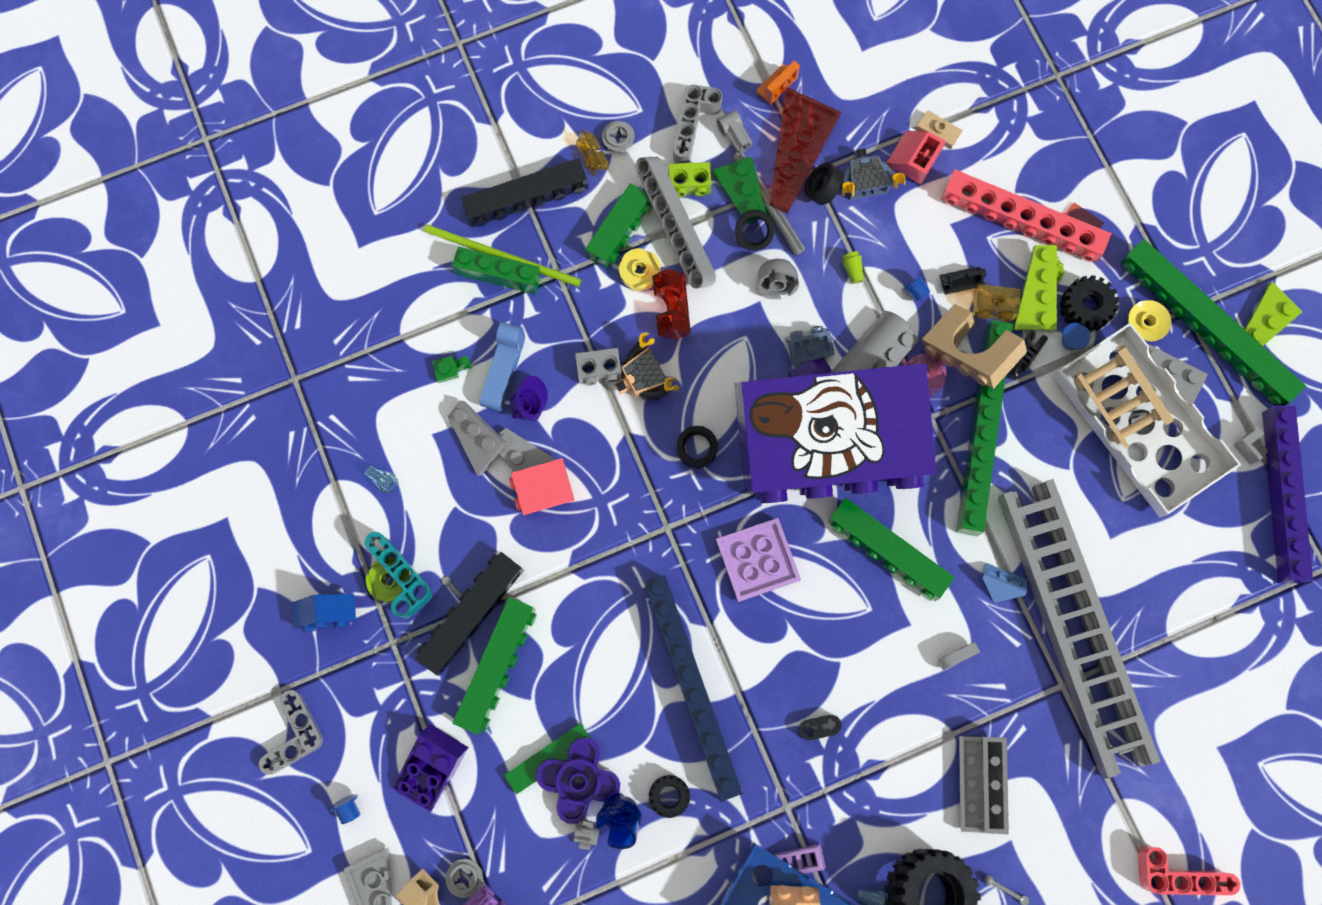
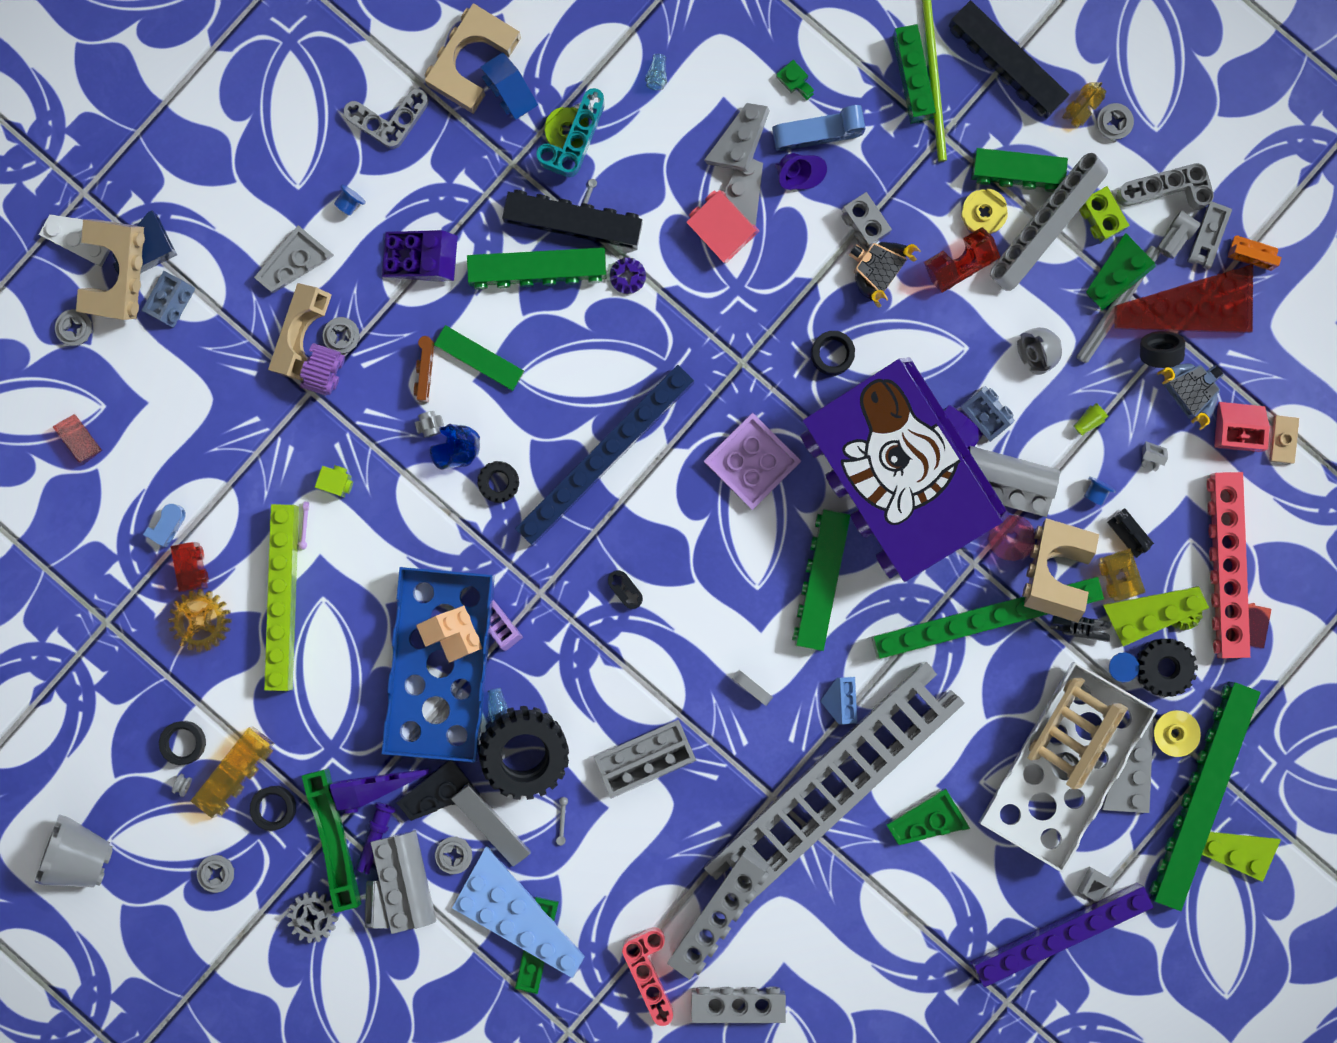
camera: 65 degrees right, 10 degrees up
dark purple plant [536,737,620,824] -> none
black tyre [735,209,775,251] -> none
none -> dark orange plate [414,336,435,403]
none -> tan arch [425,3,521,114]
none -> dark purple gear [610,257,646,294]
none -> light grey brick [667,848,770,980]
none -> light grey brick [692,987,786,1023]
none -> green wing [886,788,970,845]
none -> light grey tile [1141,441,1168,471]
none -> light grey plate [1187,202,1232,270]

